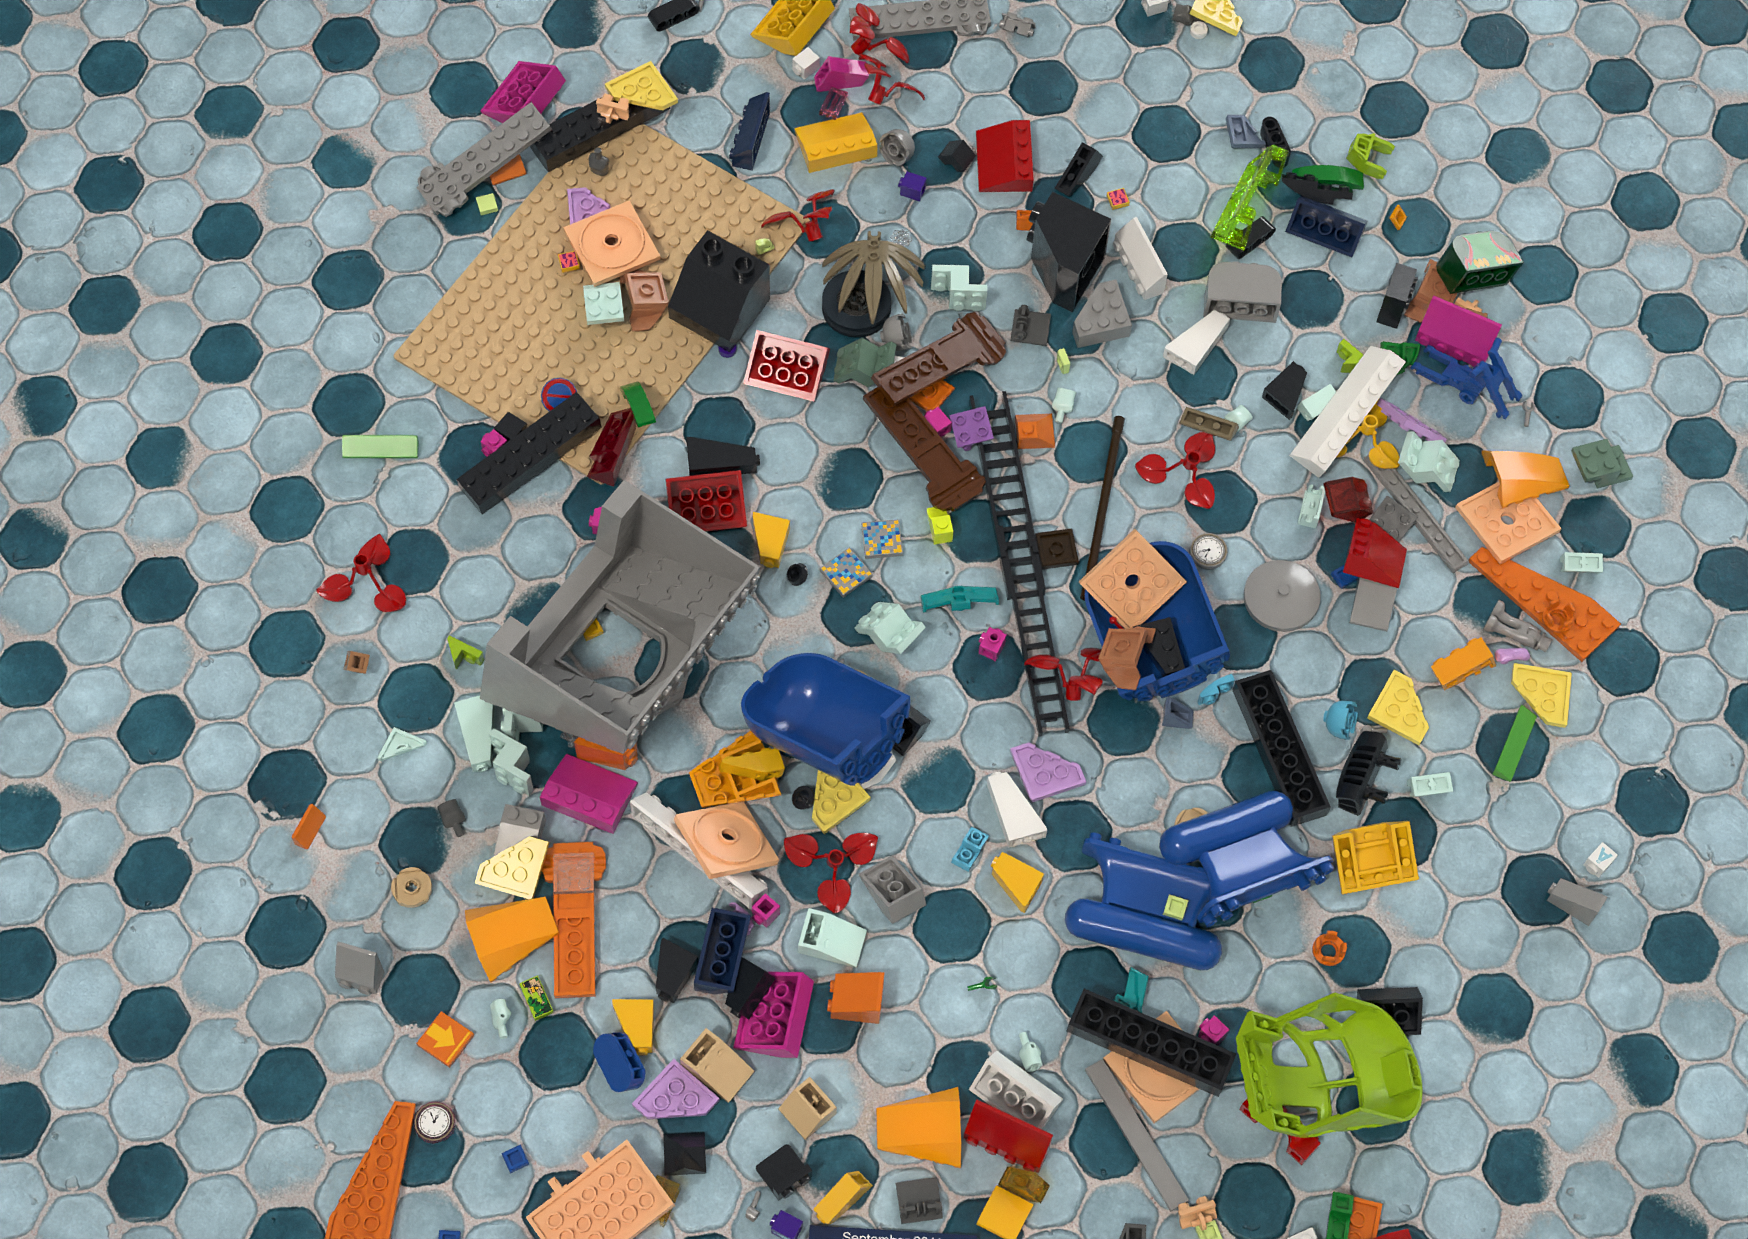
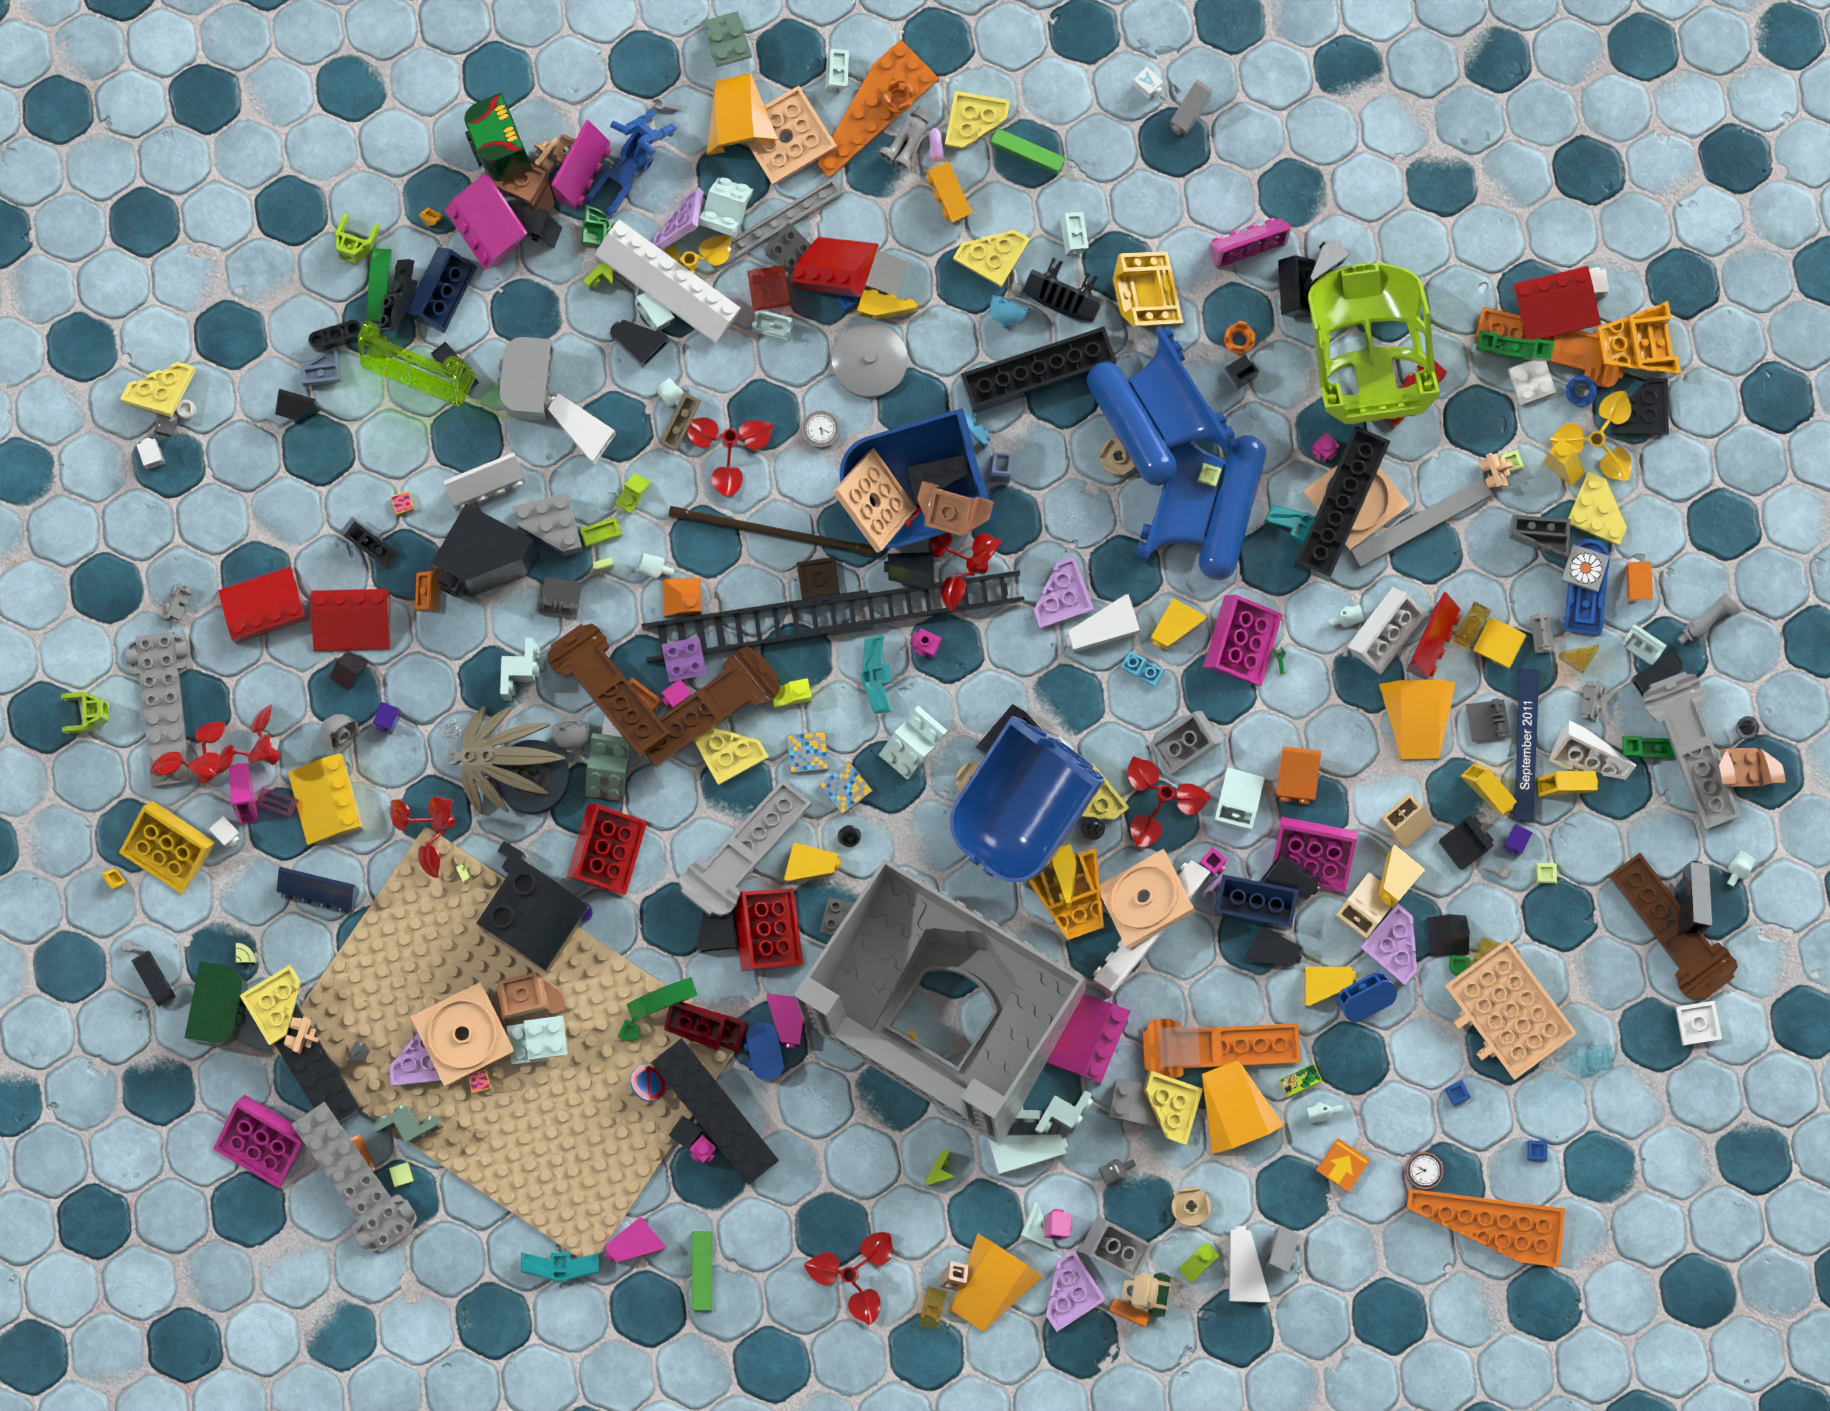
camera: 85 degrees left, 15 degrees up
none -> dark green brick [184,961,248,1047]
none -> red slope [218,566,308,644]
none -> yellowish green tile [236,943,256,963]
none -> black slope [275,389,321,424]
none -> sand green bracket [373,1105,444,1145]
none -> dark pink slope [444,173,527,270]
none -> black piece [498,841,527,874]
none -> teal plate [521,1252,600,1282]
none -> lime tile [580,517,622,548]
none -> dark pink slope [604,1217,667,1263]
none -> lime slope [615,473,651,515]
none -> green tile [618,1019,641,1042]
none -> light grey piece [678,780,812,917]
none -> light yellow plate [694,728,769,786]
none -> blue brick [743,1022,785,1082]
none -> yellow slope [857,289,918,320]
none -> black slope [884,552,935,590]
none -> clear yellow slope [919,1286,947,1330]
none -> light orange wedge [951,1233,1043,1332]
none -> brick [1044,1209,1072,1240]
none -> lavender plate [1046,1250,1106,1332]
none -> light grey slope [1079,1216,1153,1280]
none -> tan piece [1122,1272,1171,1318]
none -> lime slope [1178,1242,1220,1283]
none -> dark pink slope [1203,594,1283,686]
none -> dark pink slope [1209,218,1291,269]
none -> black piece [1225,355,1259,389]
none -> white slope [1229,1226,1270,1303]
none -> slope [1304,238,1350,290]
none -> yellow slope [1378,845,1425,908]
none -> green tile [1448,955,1470,976]

